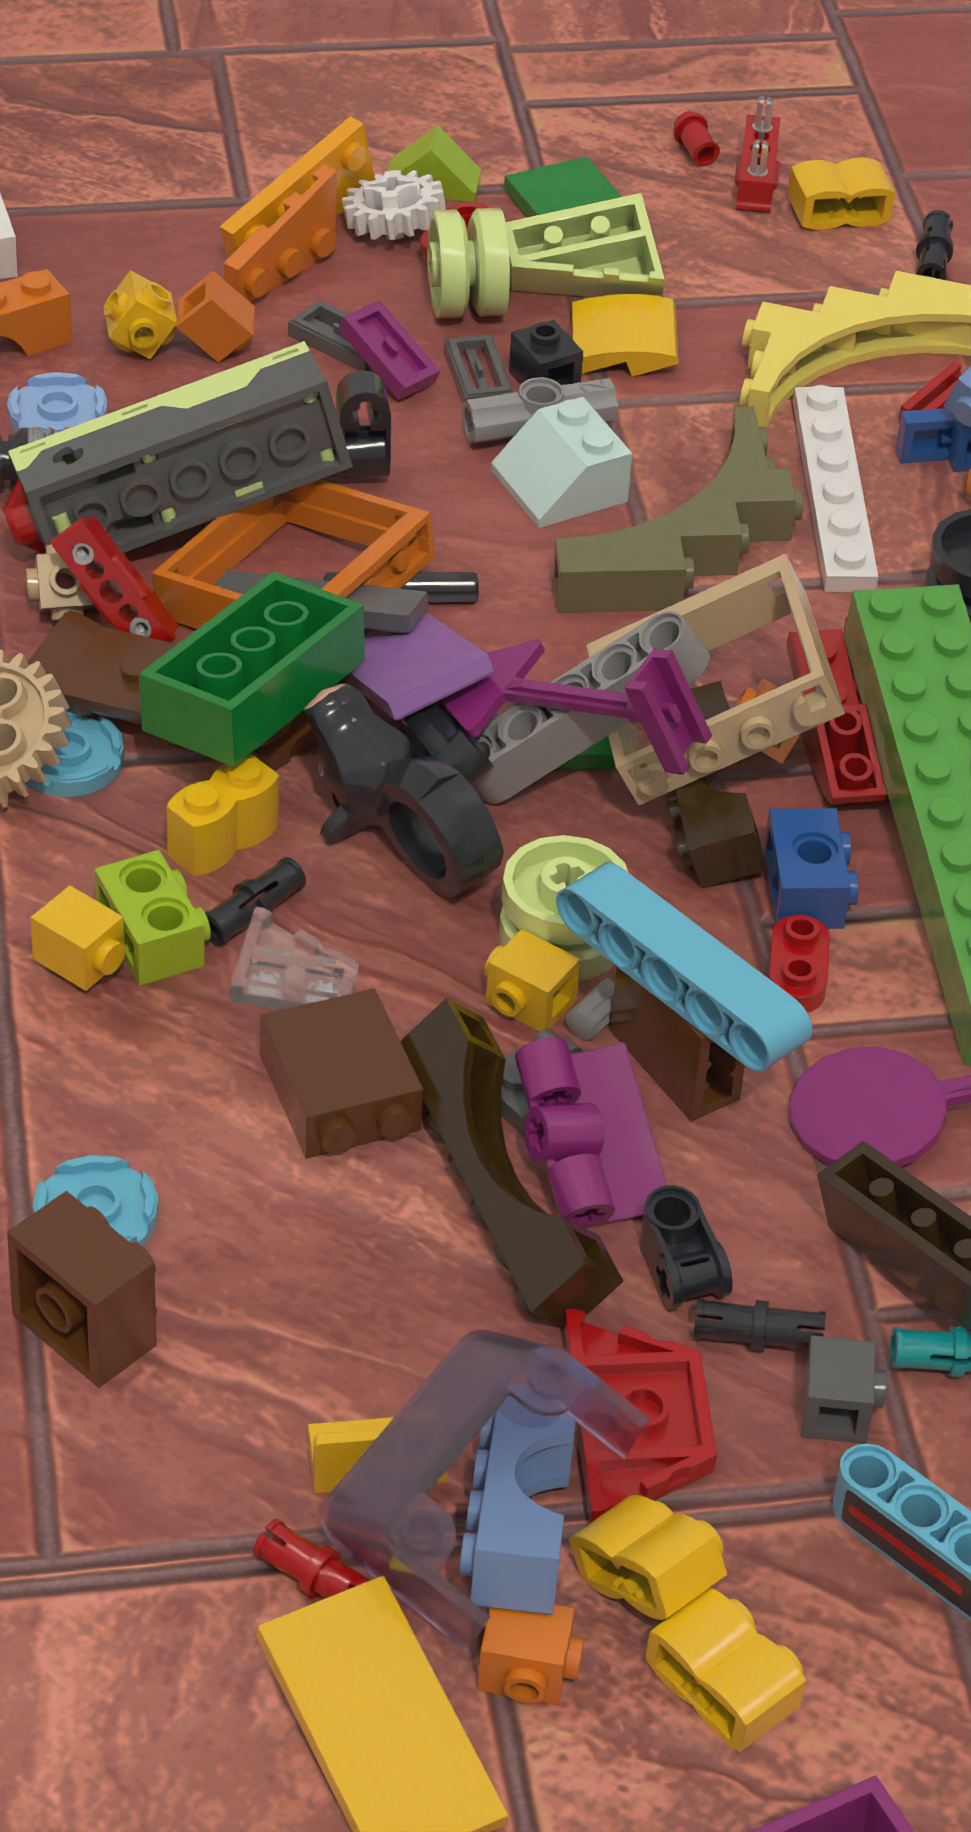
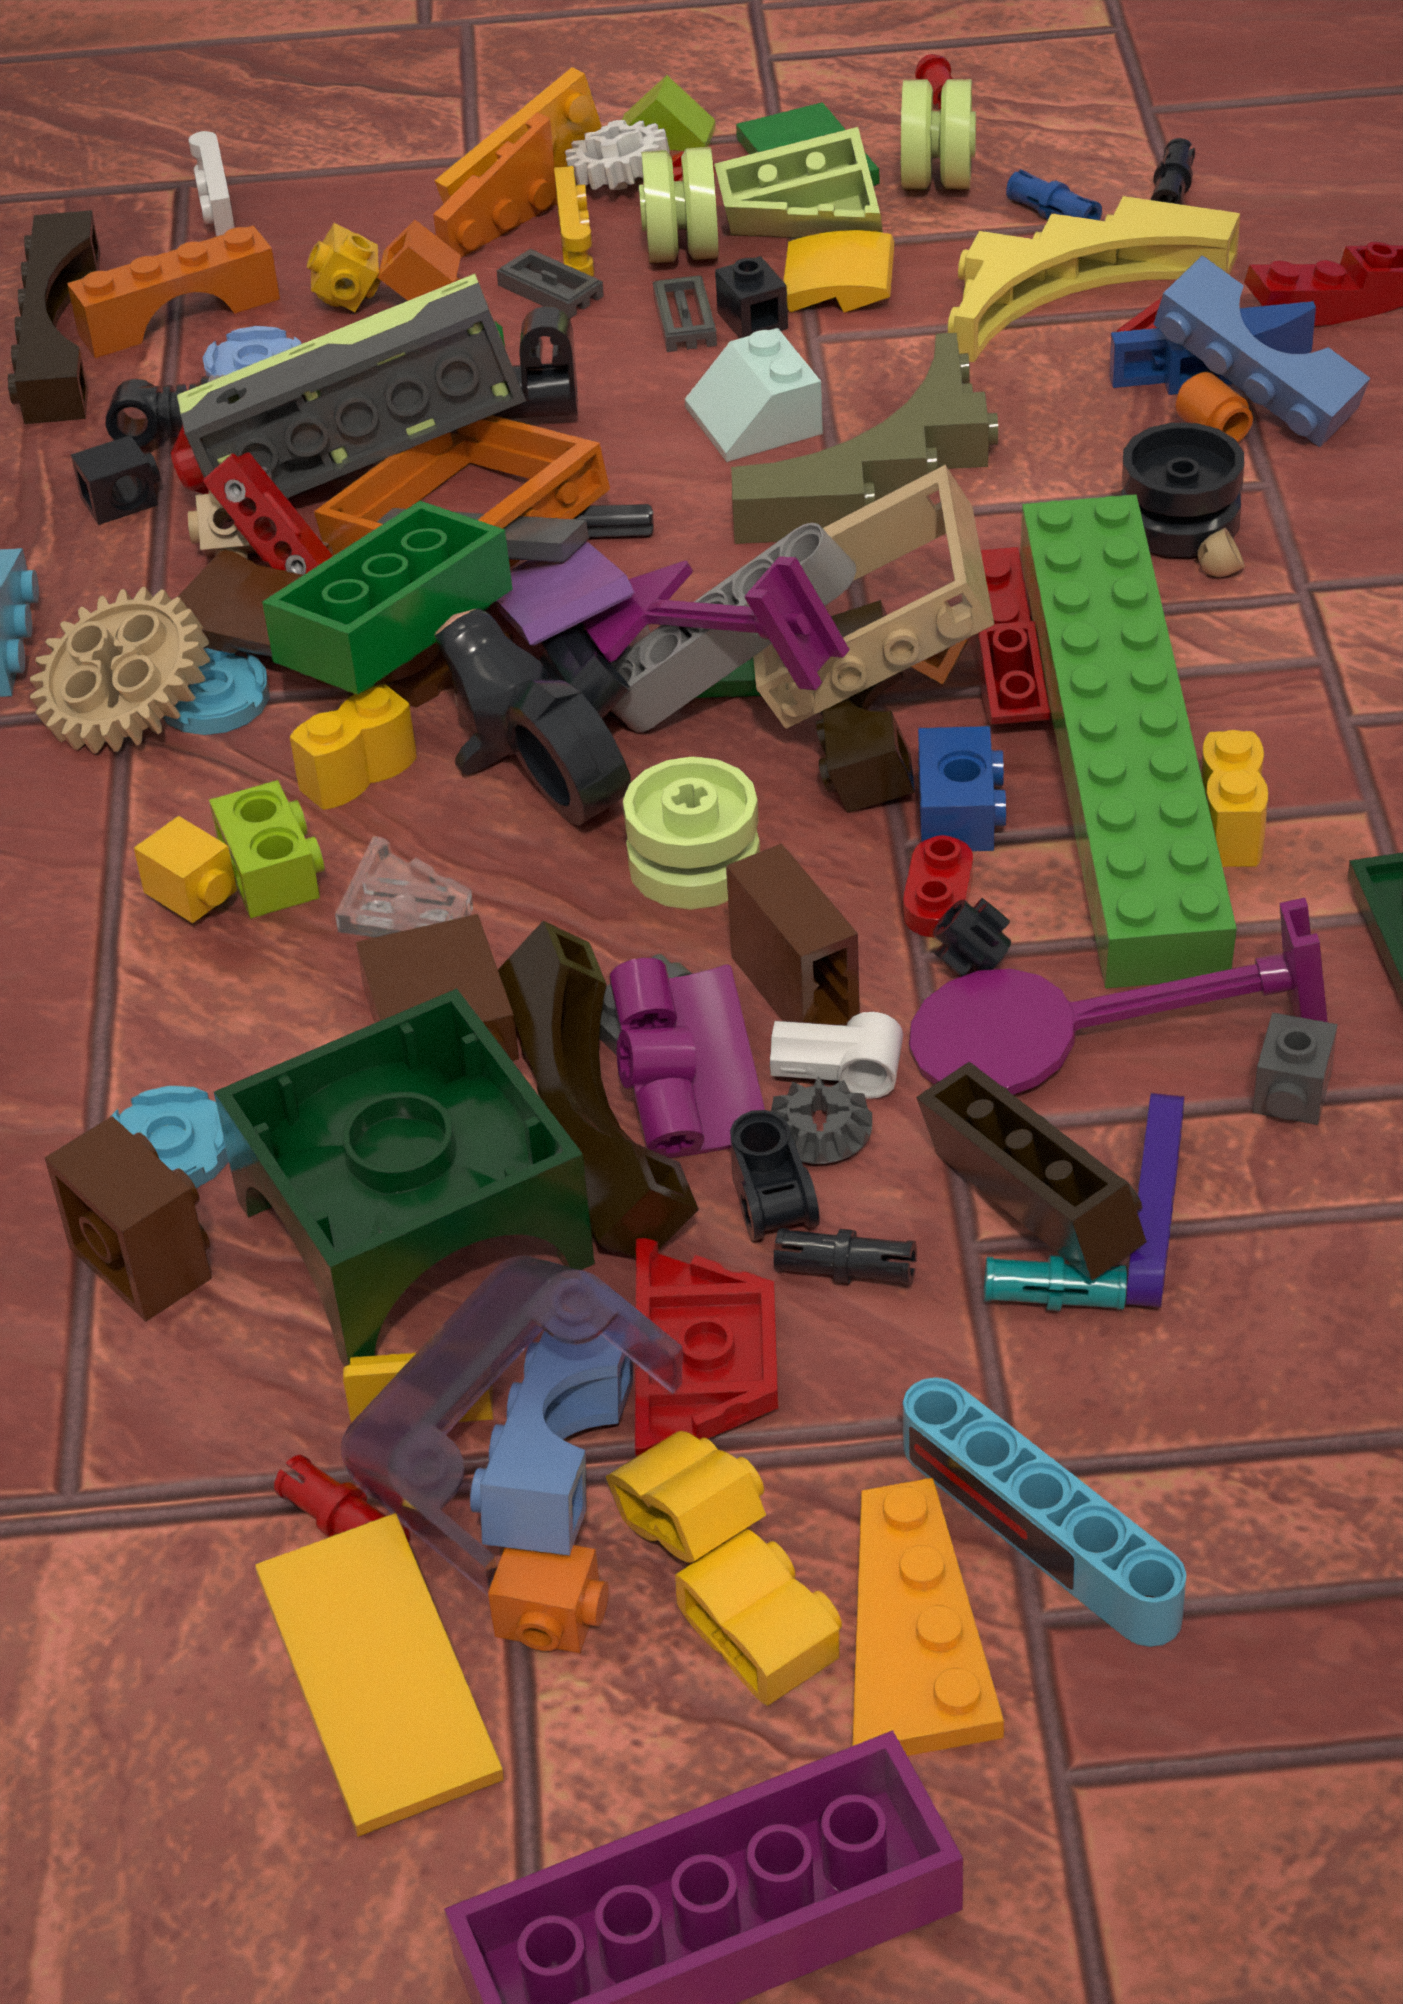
camera: 10 degrees right, 0 degrees up
black pin [205,856,306,947] -> none
magenta plate [338,300,440,400] -> none
light grey piece [462,377,619,444] -> none
yellow brick [484,929,581,1032] -> none
medium azure beam [556,862,812,1072] -> none
light grey axle [566,978,615,1040] -> none
red piece [735,96,781,213] -> none
yellow brick [787,157,895,230] -> none
white plate [792,385,878,593] -> none
dark grey brick [801,1335,887,1444] -> none
none -> dark green piece [214,988,595,1366]
none -> yellow plate [554,166,594,277]
none -> white piece [770,1012,903,1099]
none -> dark grey gear [771,1076,872,1164]
none -> light orange wing [852,1478,1004,1756]
none -> yellowish green wheel [901,79,976,189]
none -> black gear [933,898,1011,977]
none -> blue pin [1006,169,1102,221]

